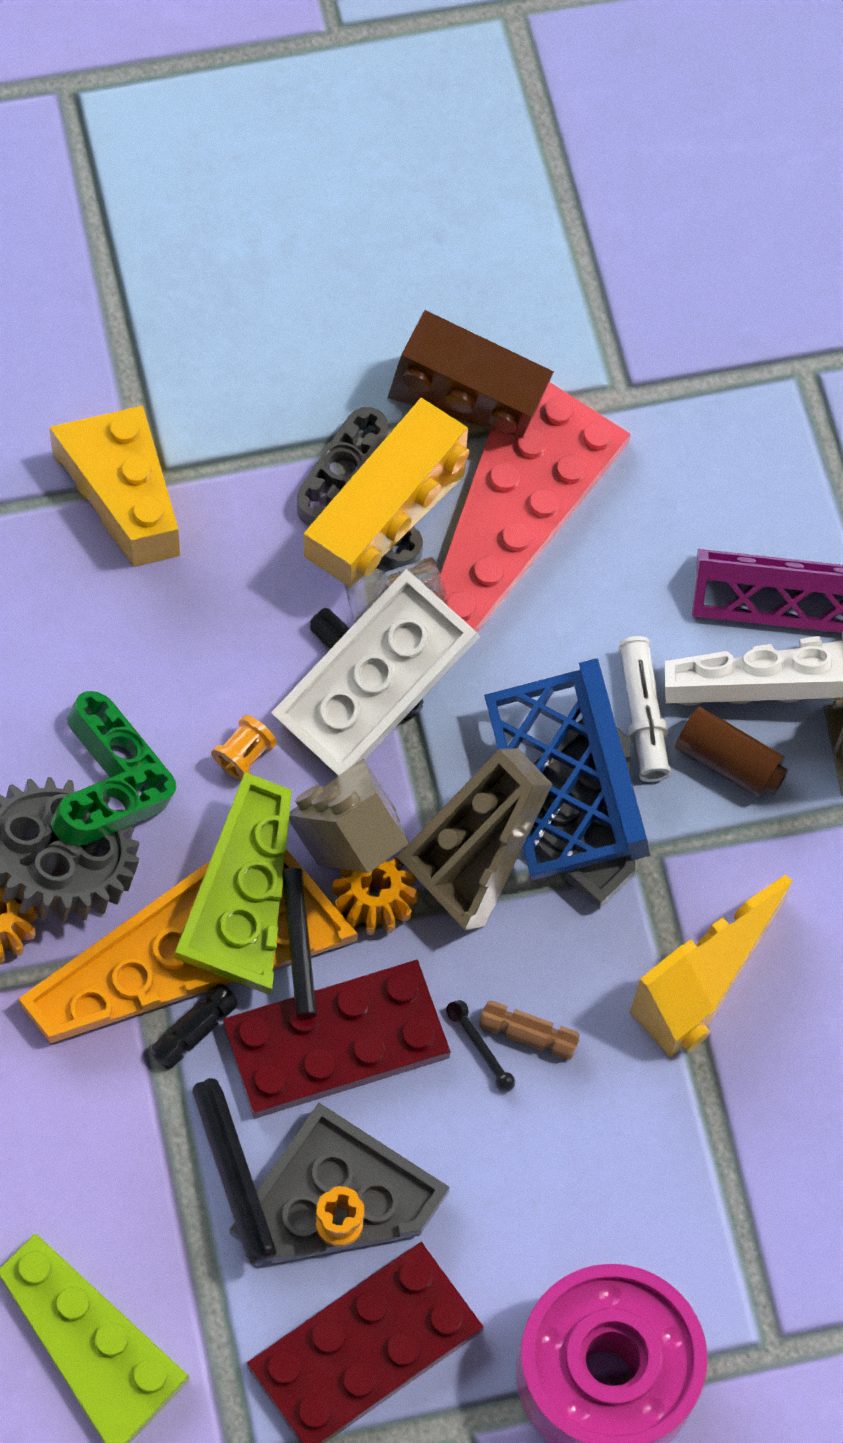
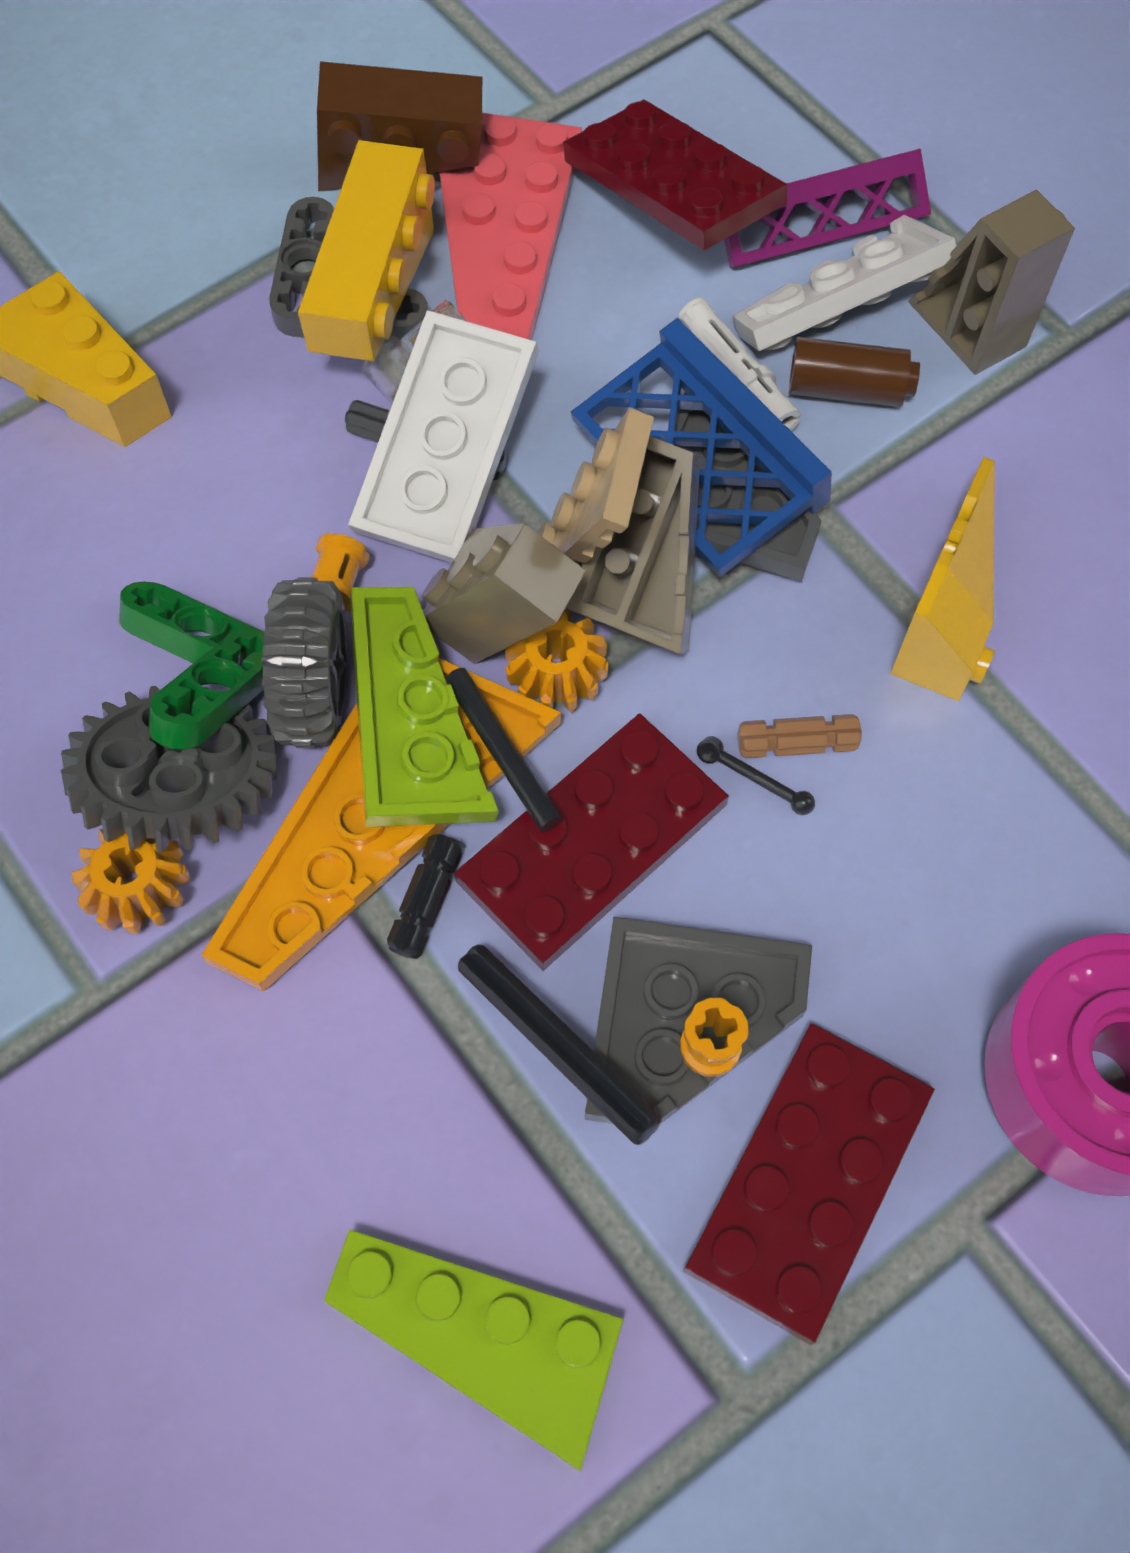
camera: 20 degrees left, 0 degrees up
none -> dark grey gear [261,577,349,749]
none -> tan wing [538,407,654,565]
none -> dark red plate [563,99,787,251]

